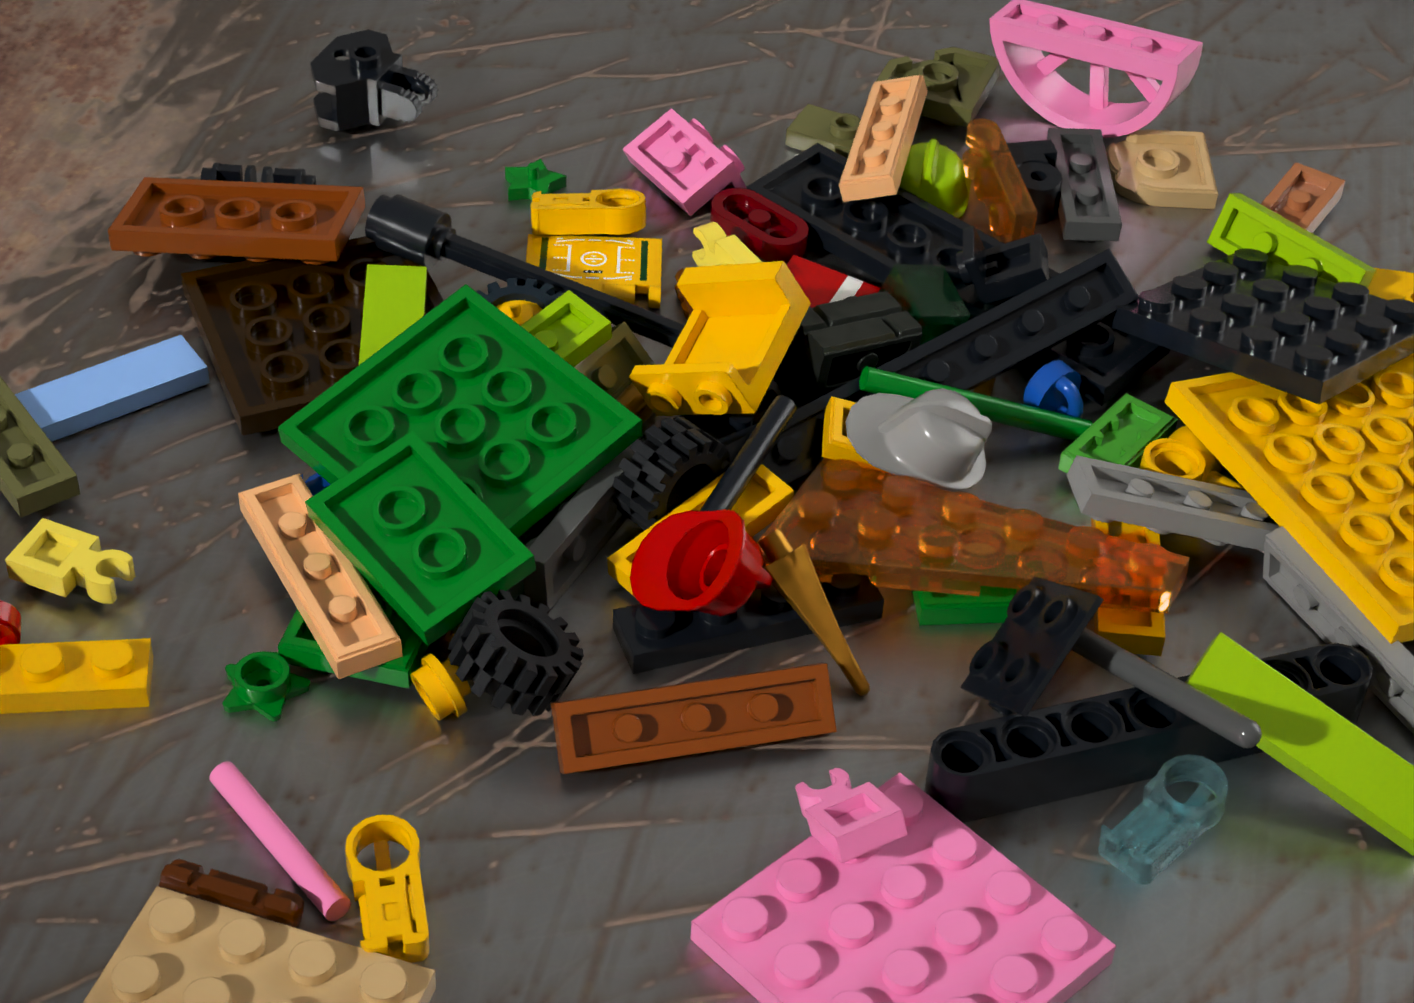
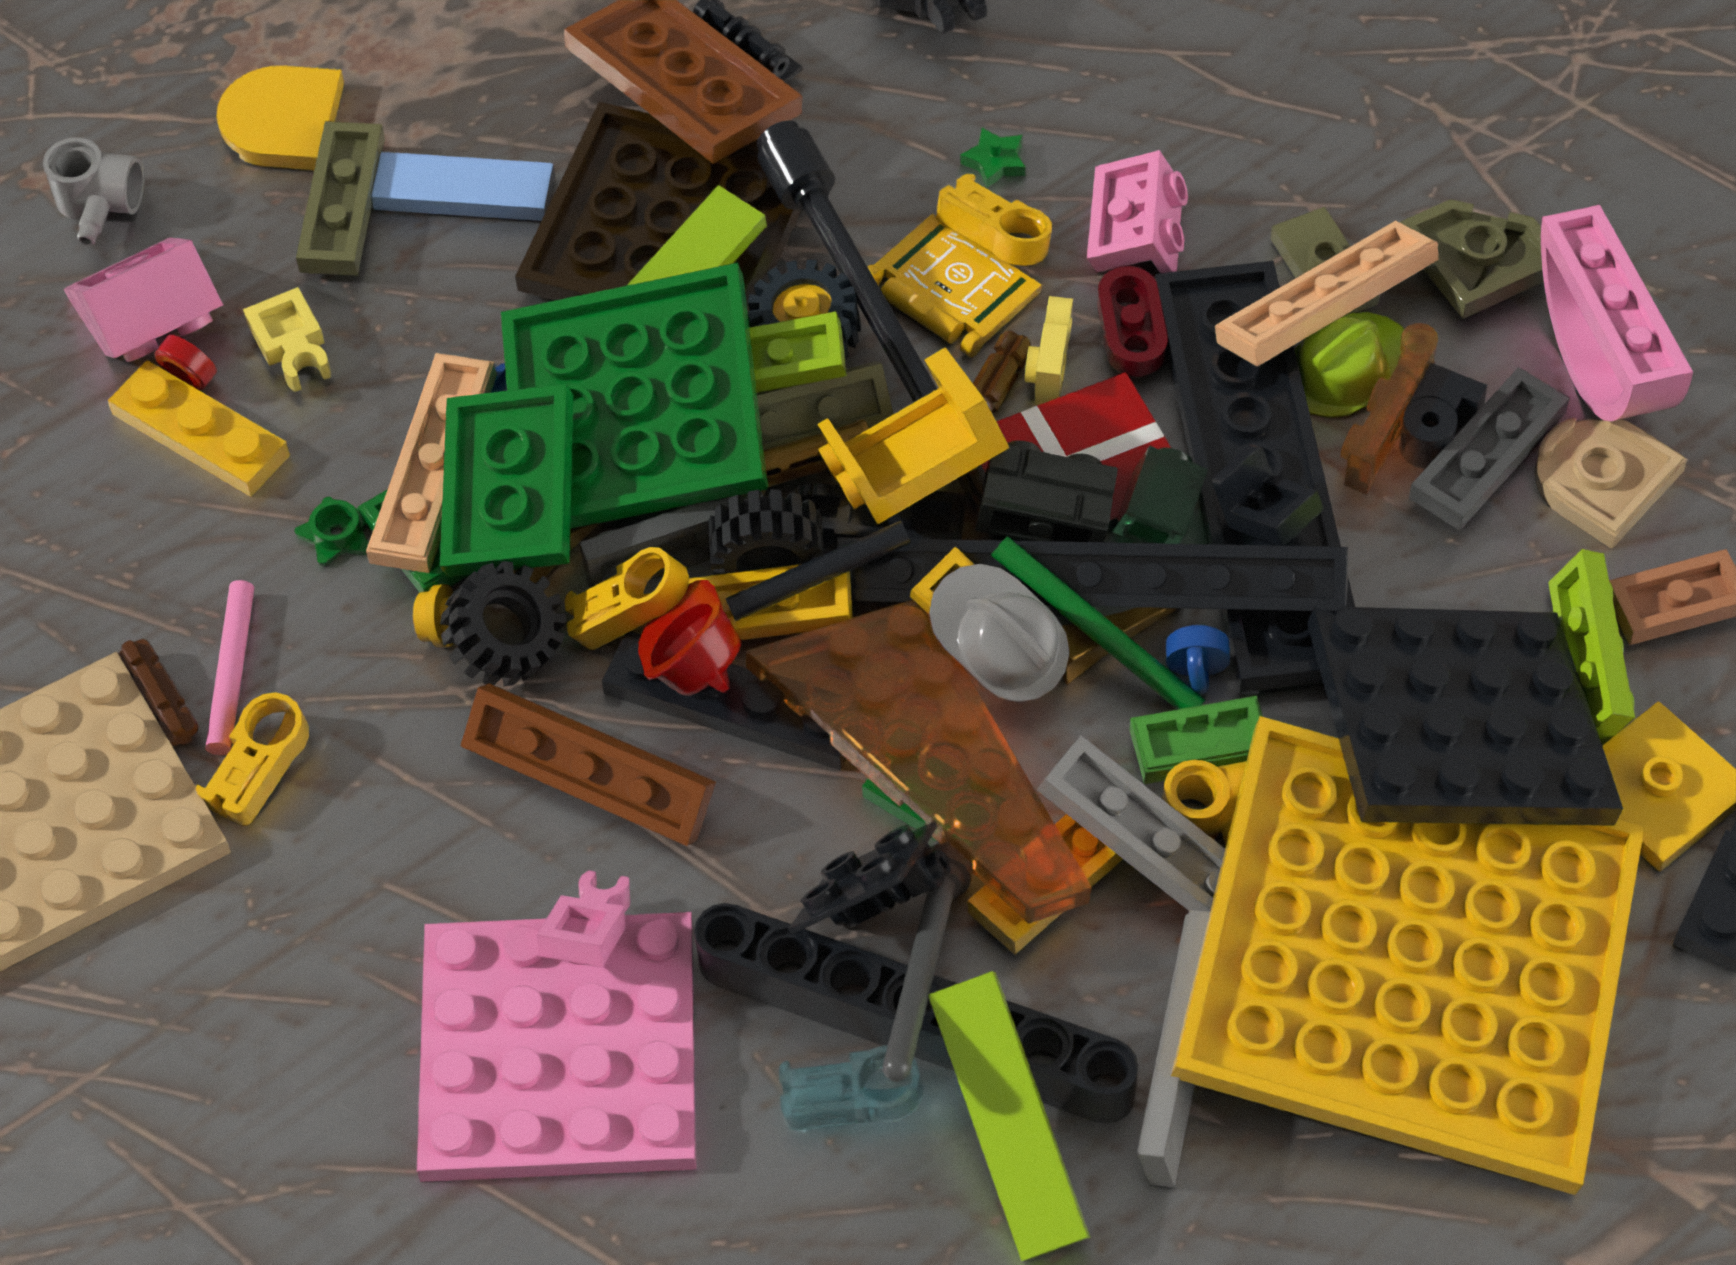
camera: 45 degrees right, 15 degrees up
pearl gold piece [758,528,870,696] -> none
none -> yellow piece [564,547,689,650]

